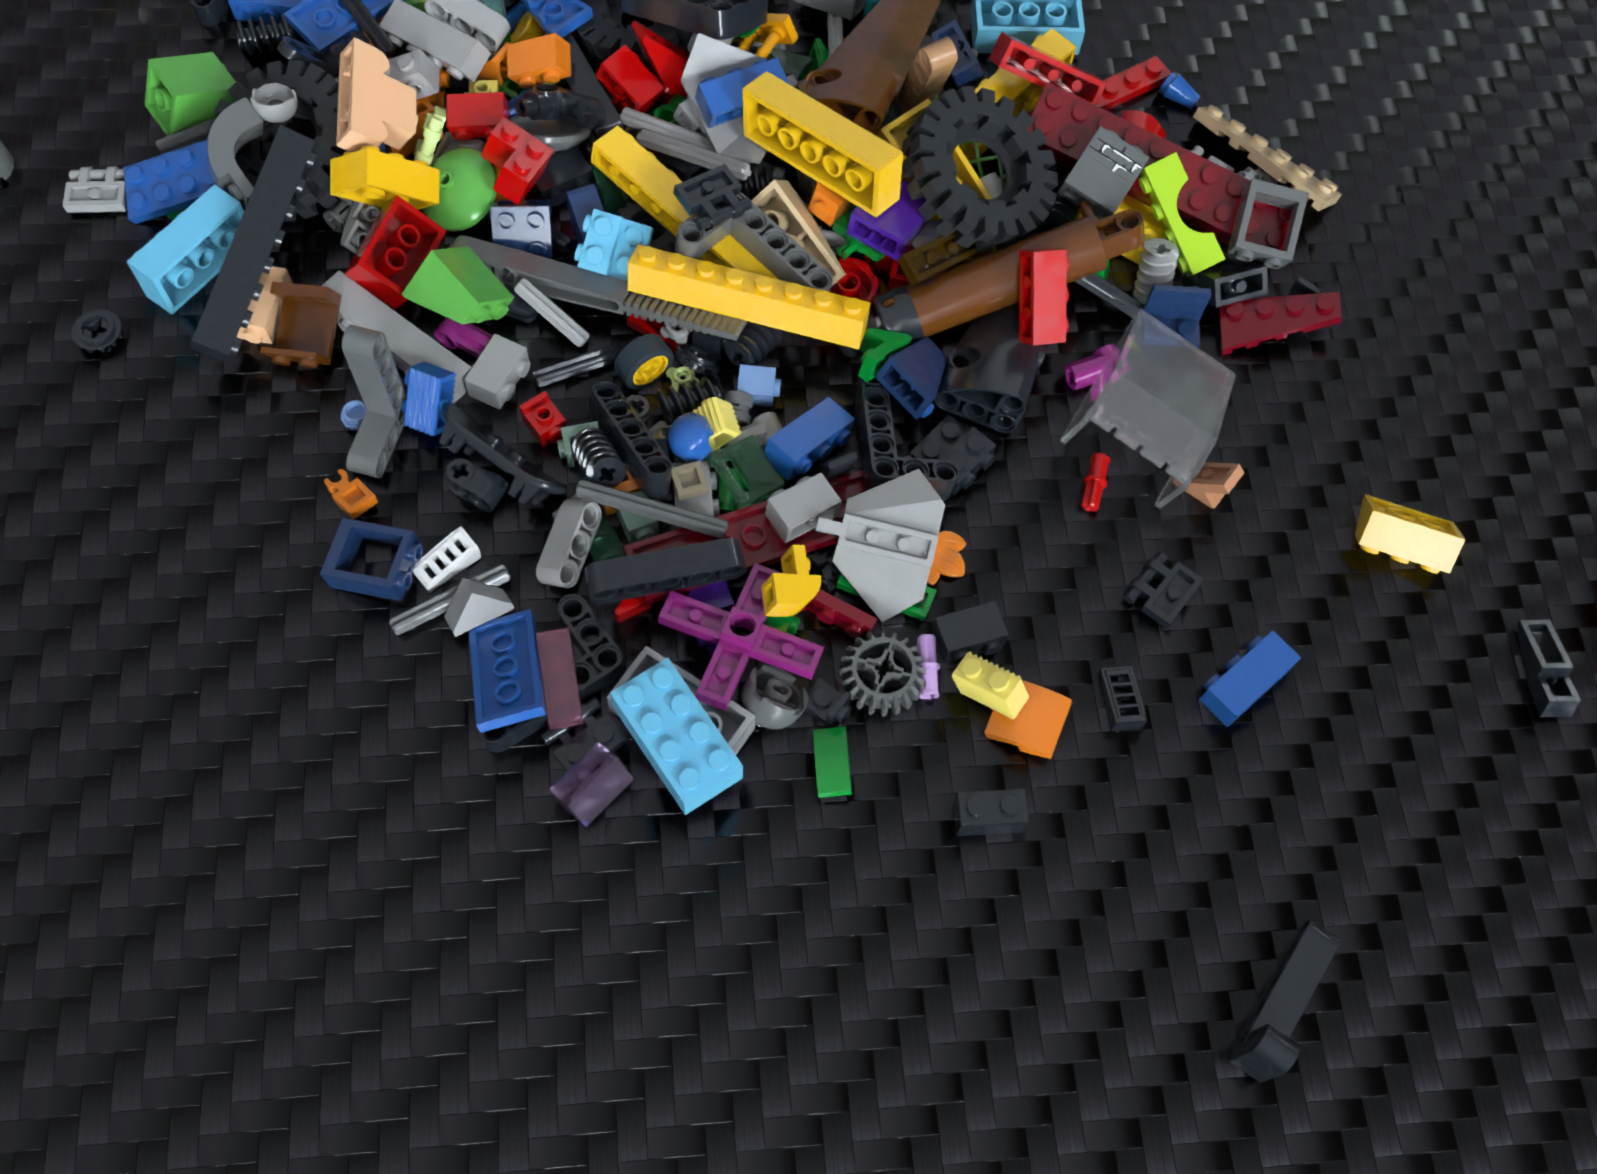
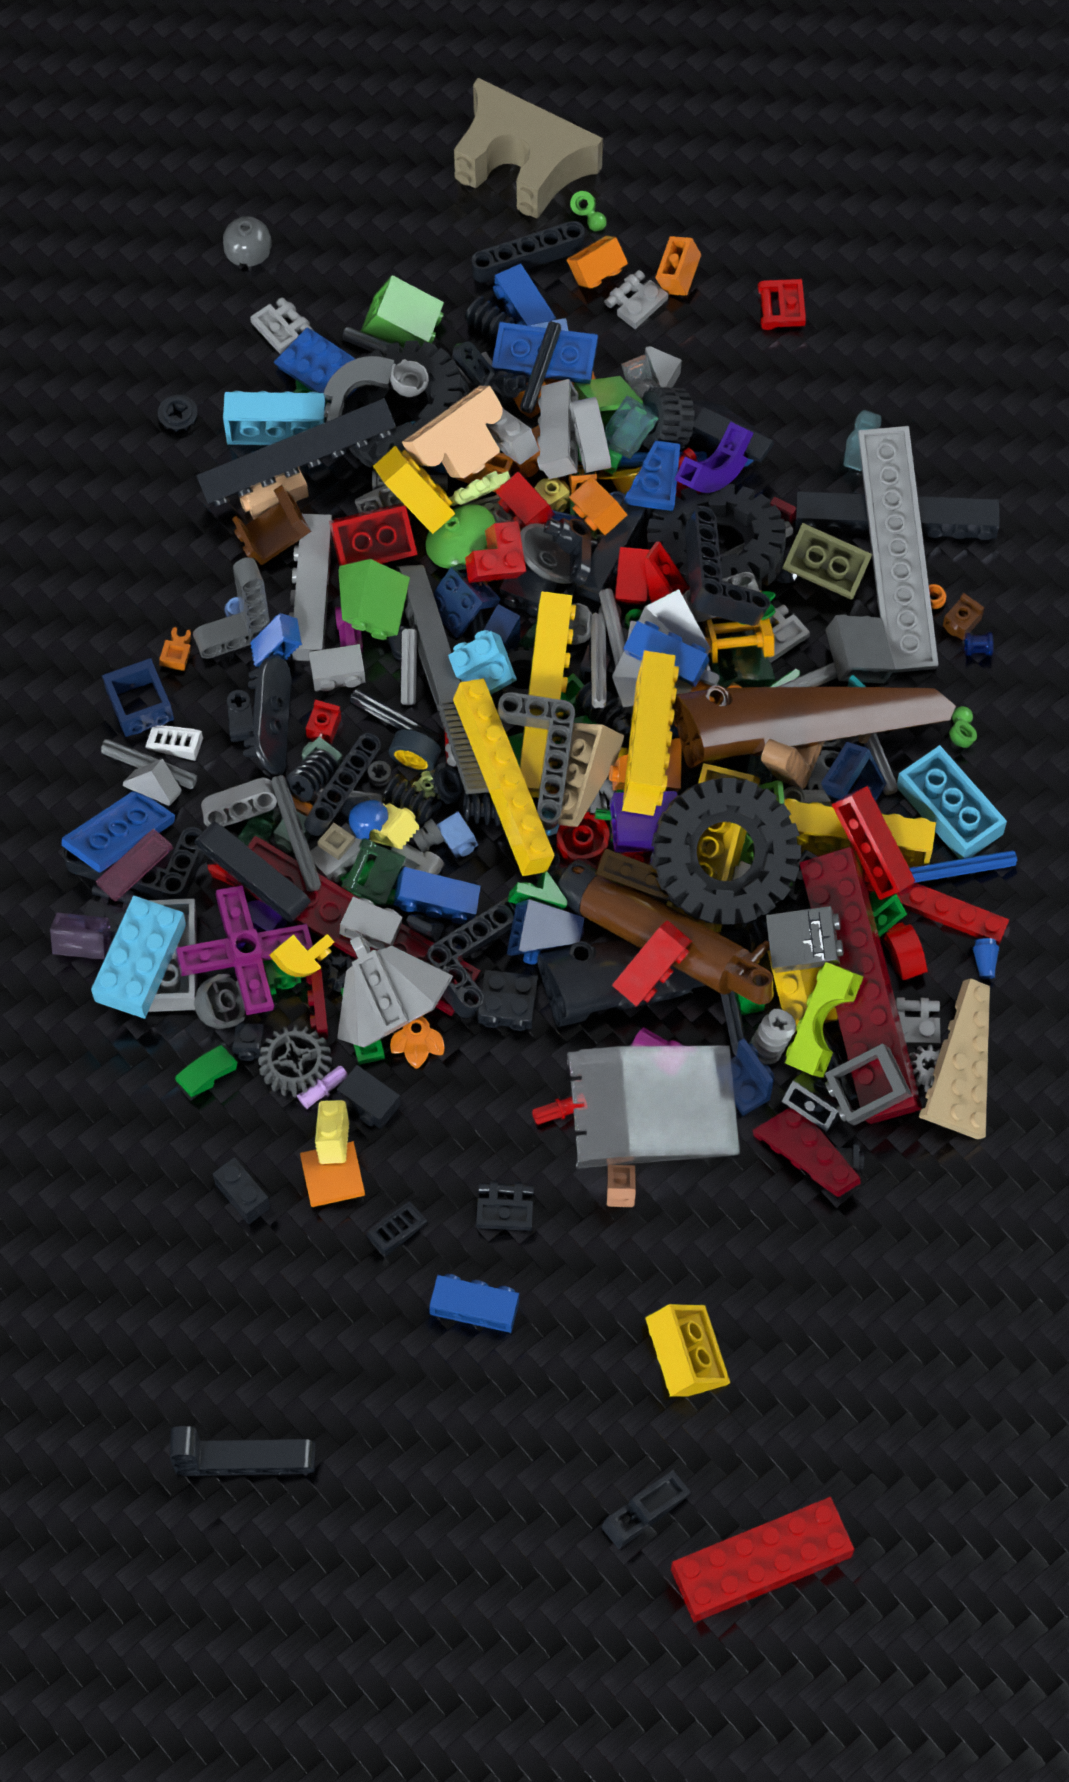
camera: 60 degrees right, 0 degrees up
black plate [673,164,752,231] -> none
none -> blue axle [909,851,1017,883]

